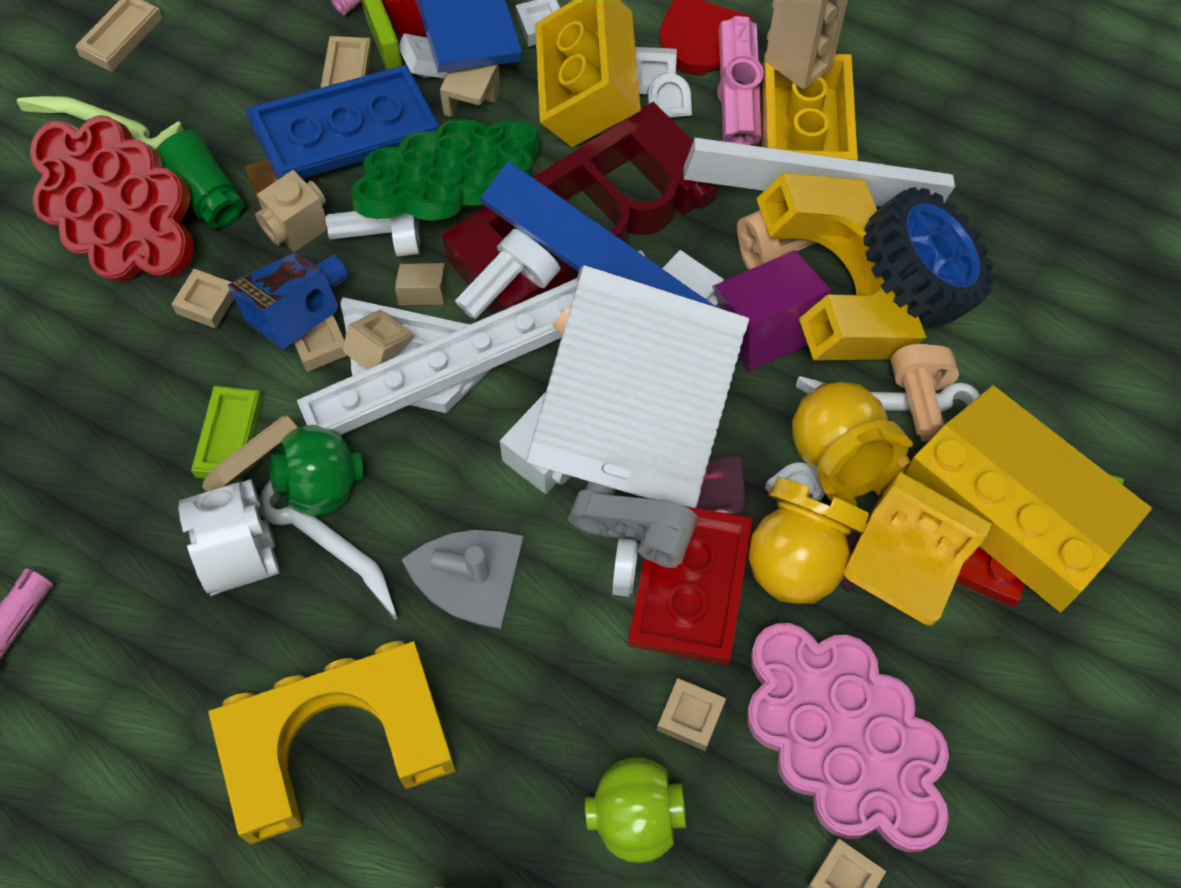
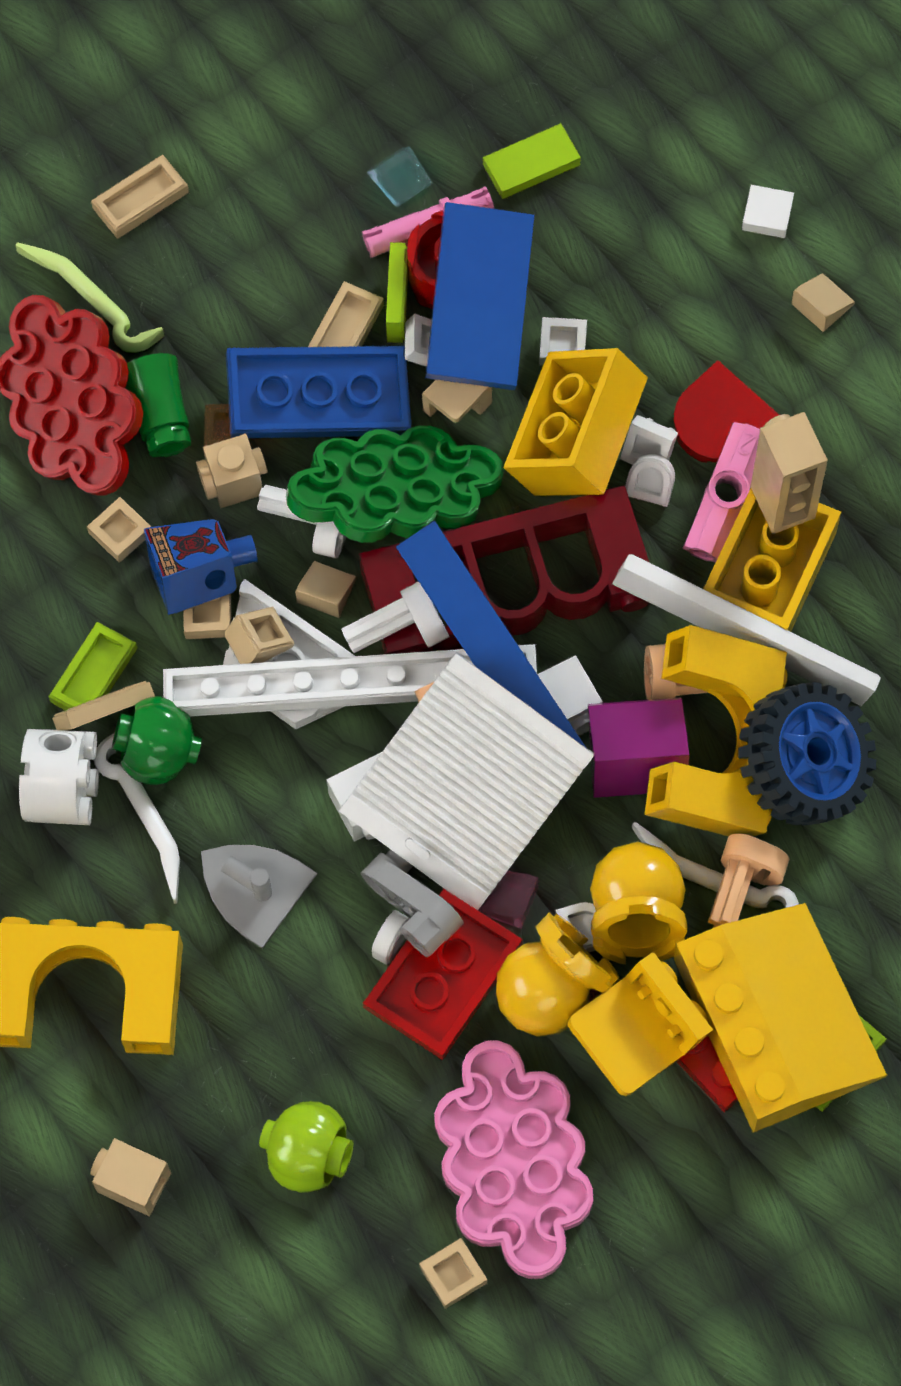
camera: 25 degrees right, 5 degrees up
tan plate [657,678,726,751] -> none

